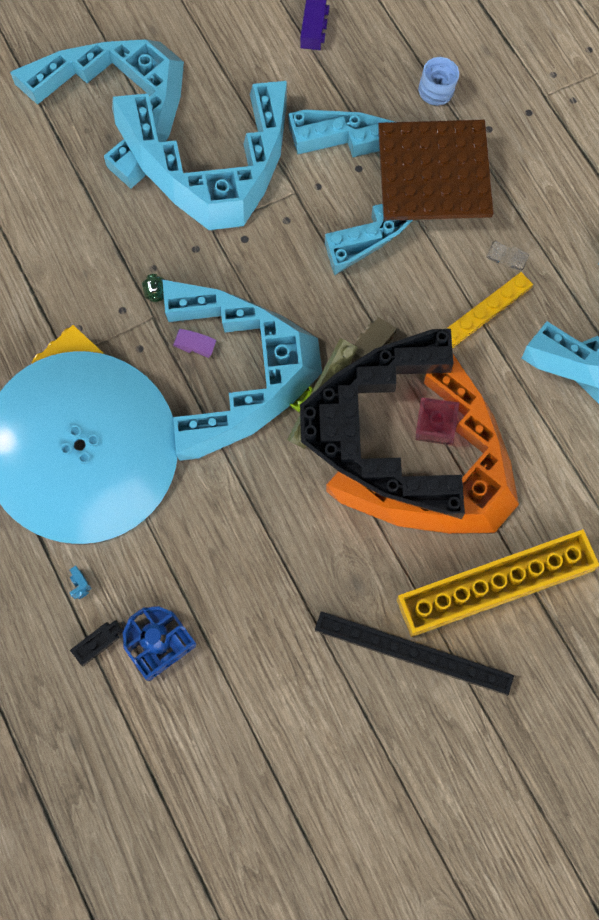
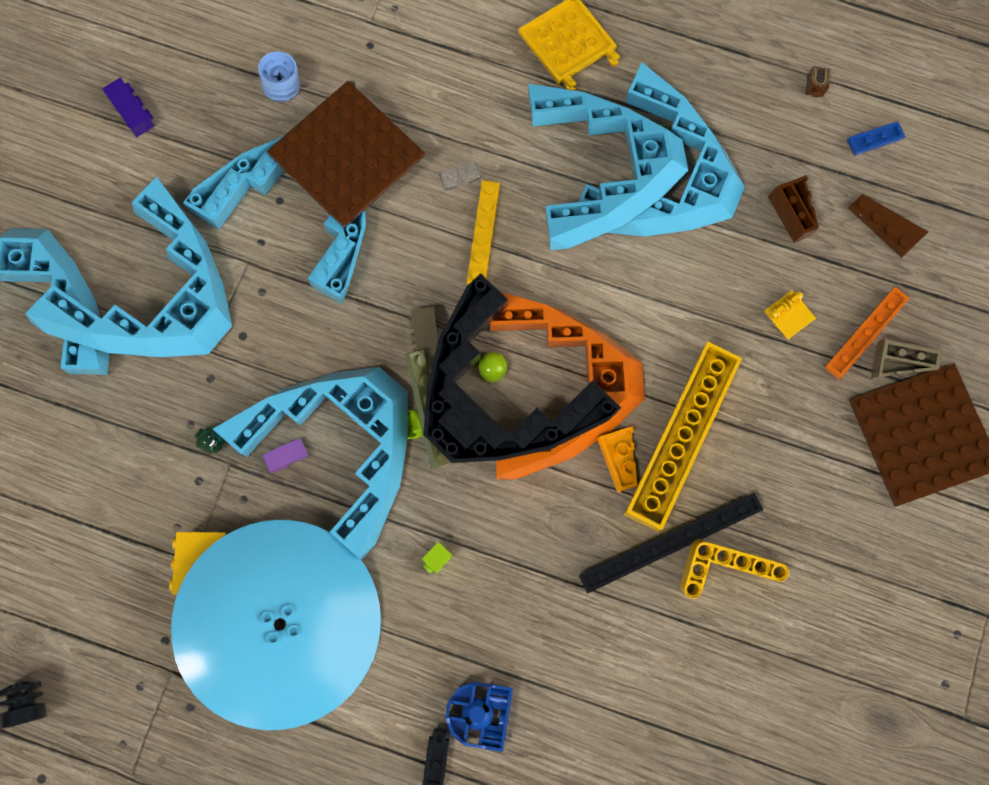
camera: 50 degrees left, 5 degrees up
dark azure bracket [69,566,92,599] -> none
clear pink brick [415,397,459,445] -> none
none -> lime brick [422,542,453,574]
none -> lime hair [479,352,507,383]
none -> light orange wing [597,426,637,493]
none -> yellow beam [680,539,789,599]

